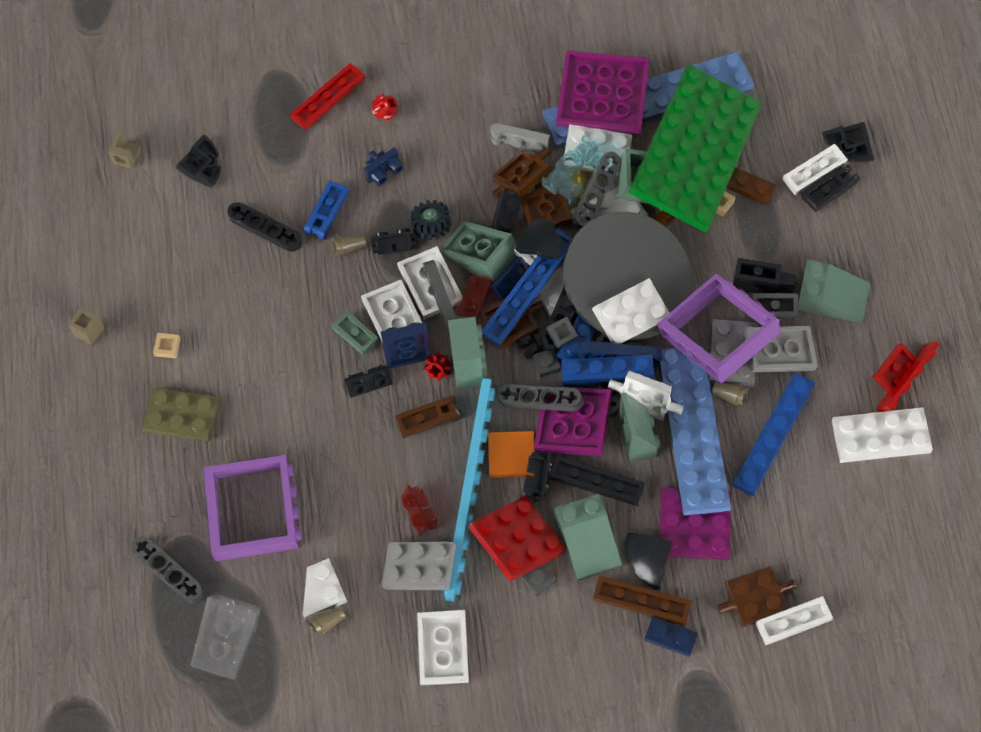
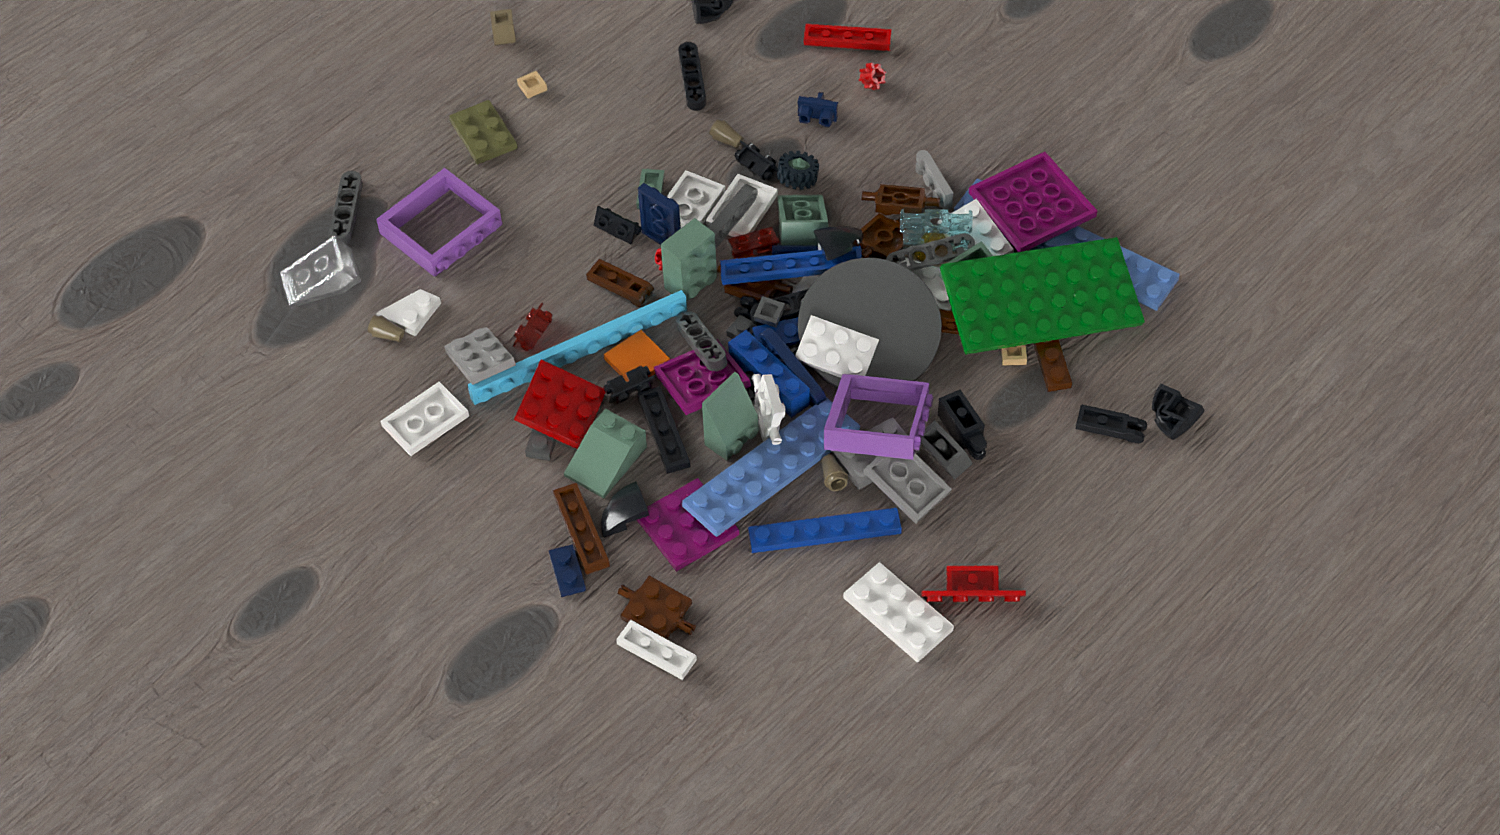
camera: 50 degrees right, 10 degrees down
blue plate [304,180,349,240] -> none
black plate [491,190,522,236] -> none
white plate [783,144,848,195] -> none
sand green slope [798,259,870,323] -> none

